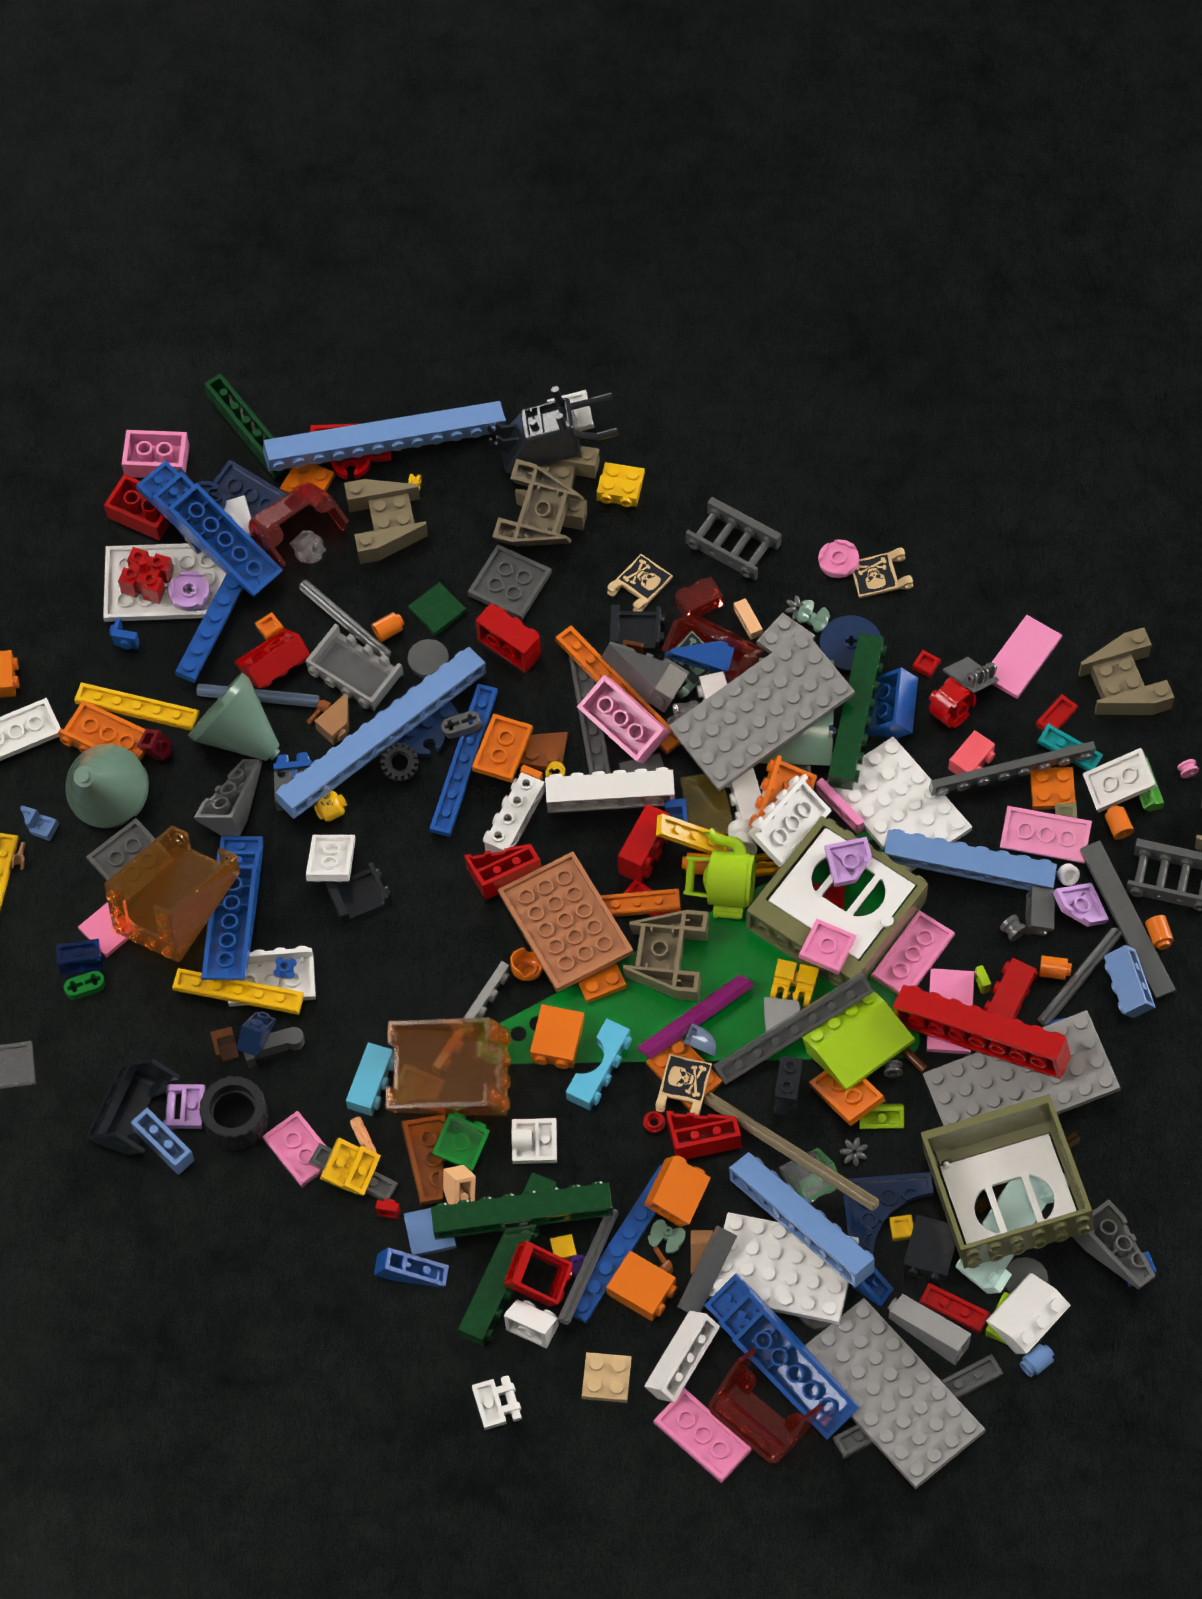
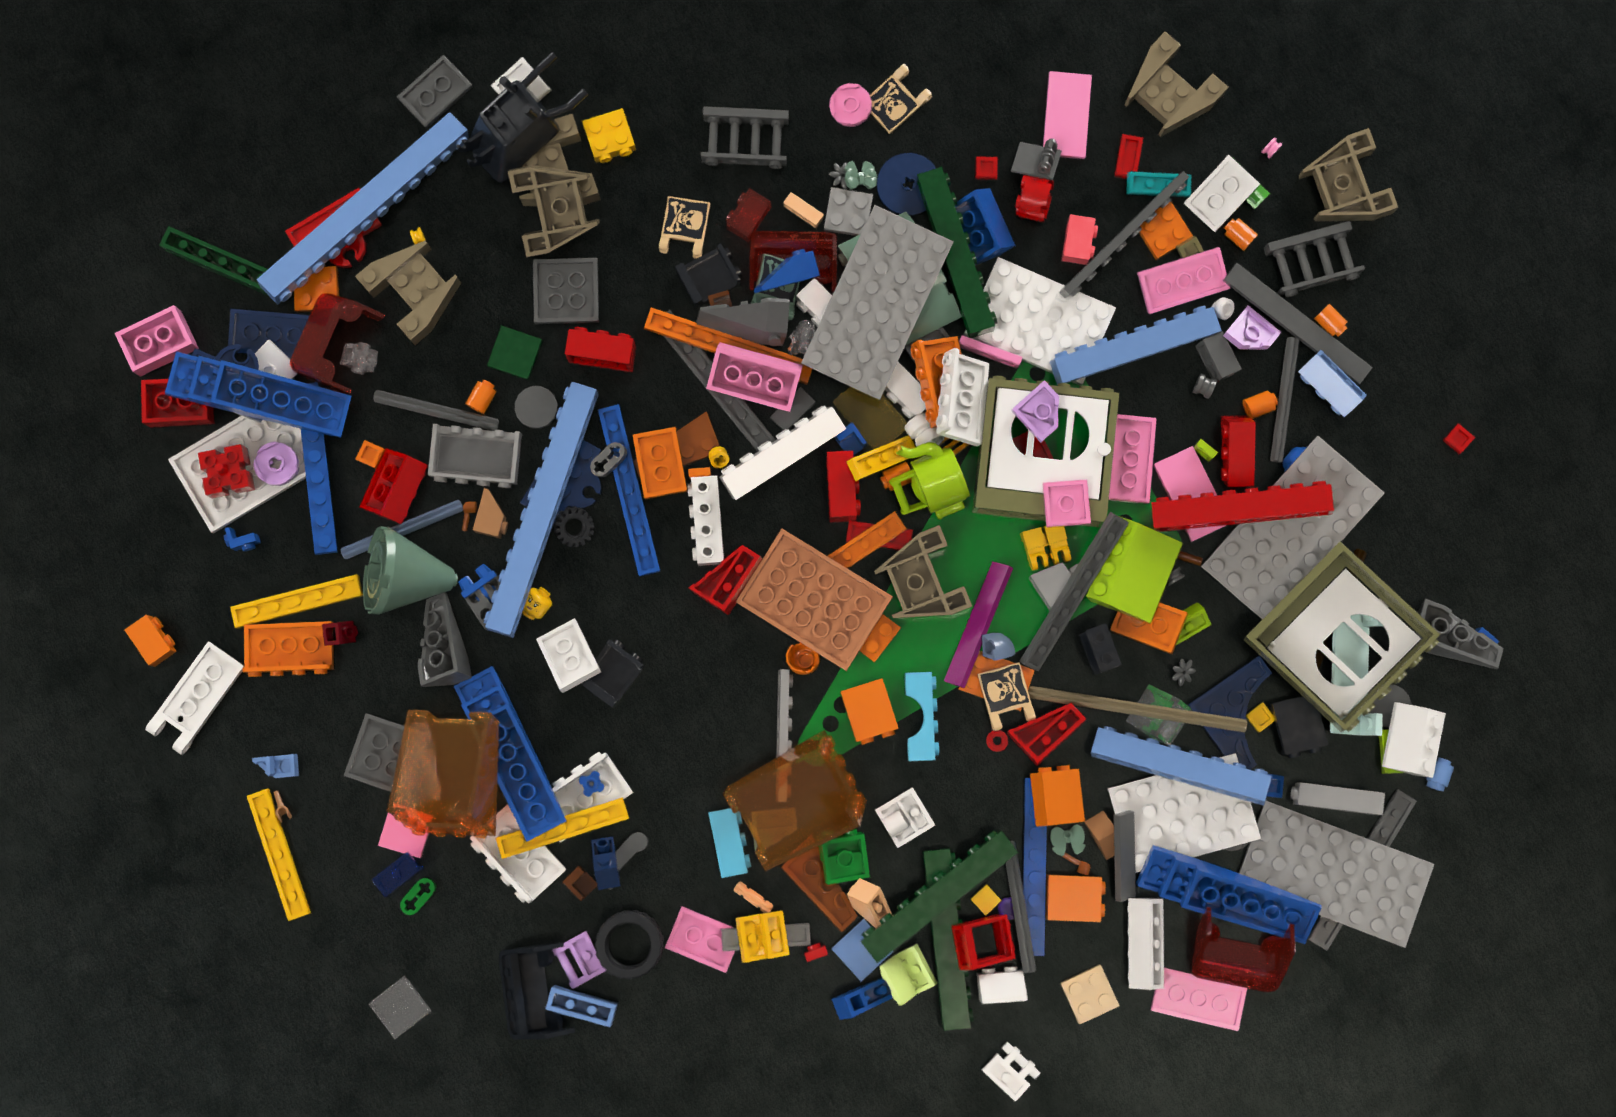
camera: 35 degrees left, 20 degrees up
sand green cone [65,744,149,829] -> none
red tile [919,1283,990,1334] -> none
none -> dark grey tile [397,55,473,129]
none -> white bracket [470,804,567,903]
none -> yellowish green bracket [880,944,938,1006]

